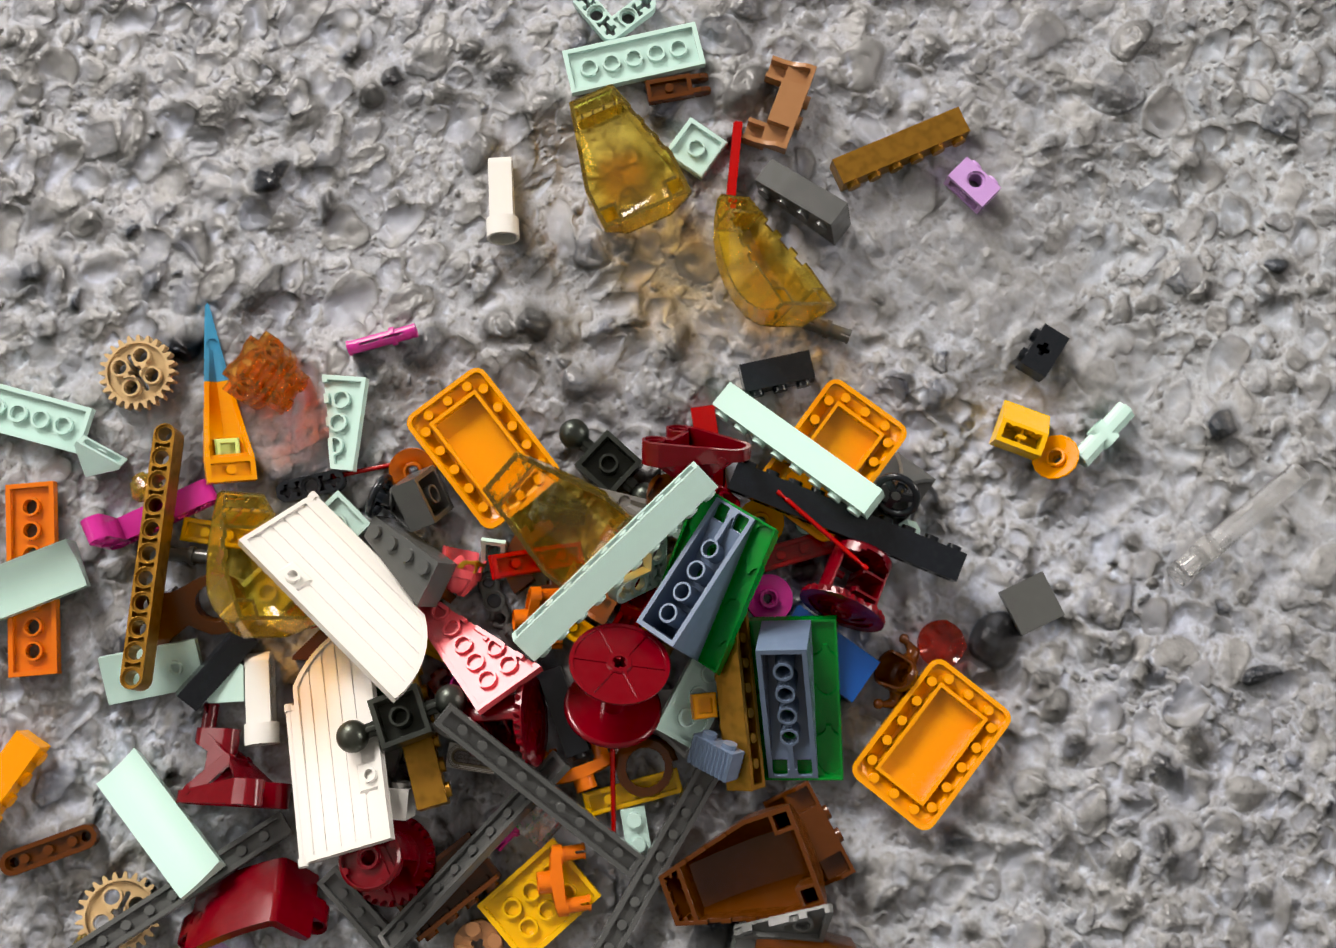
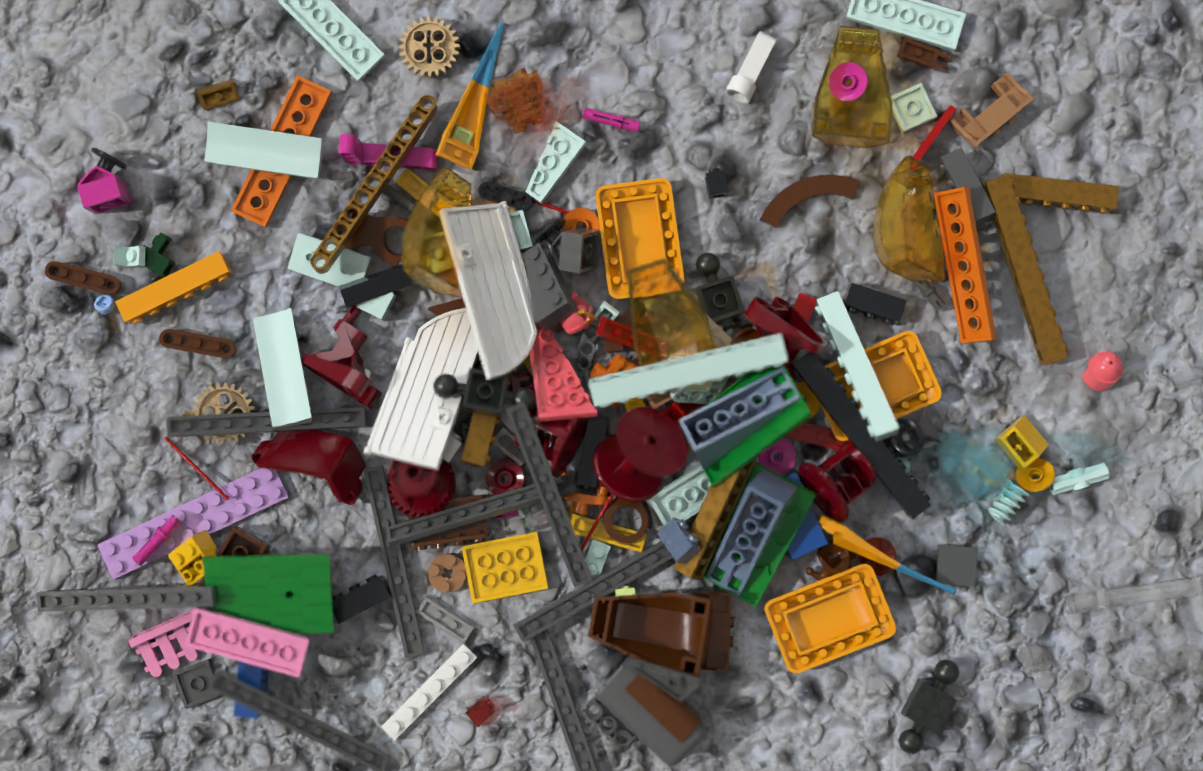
camera: 30 degrees right, 5 degrees up
light aqua slope [74,435,128,477] -> none
clear yellow cone [130,472,163,503] -> none
white beam [244,651,280,747] -> none
orange connector [536,843,592,918] -> none
light orange tile [690,692,718,720] -> none
red piece [776,489,869,571] -> none
lavender brick [943,157,1001,214] -> none
black brick [1015,323,1070,382] -> none
none -> dark red dish [486,459,524,495]
none -> yellowish green plate [615,586,635,596]
none -> black brick [705,168,729,199]
none -> reddish brown tile [759,175,860,228]
none -> light orange plate [817,514,957,595]
none -> dark pink dish [829,62,867,101]
none -> pearl dark grey brick [898,659,959,754]
none -> orange plate [933,186,997,344]
none -> clear light blue windscreen [936,429,1016,502]
none -> pearl gold brick [981,174,1068,365]
none -> light aqua piece [988,483,1030,526]
none -> coral helmet [1082,350,1123,391]

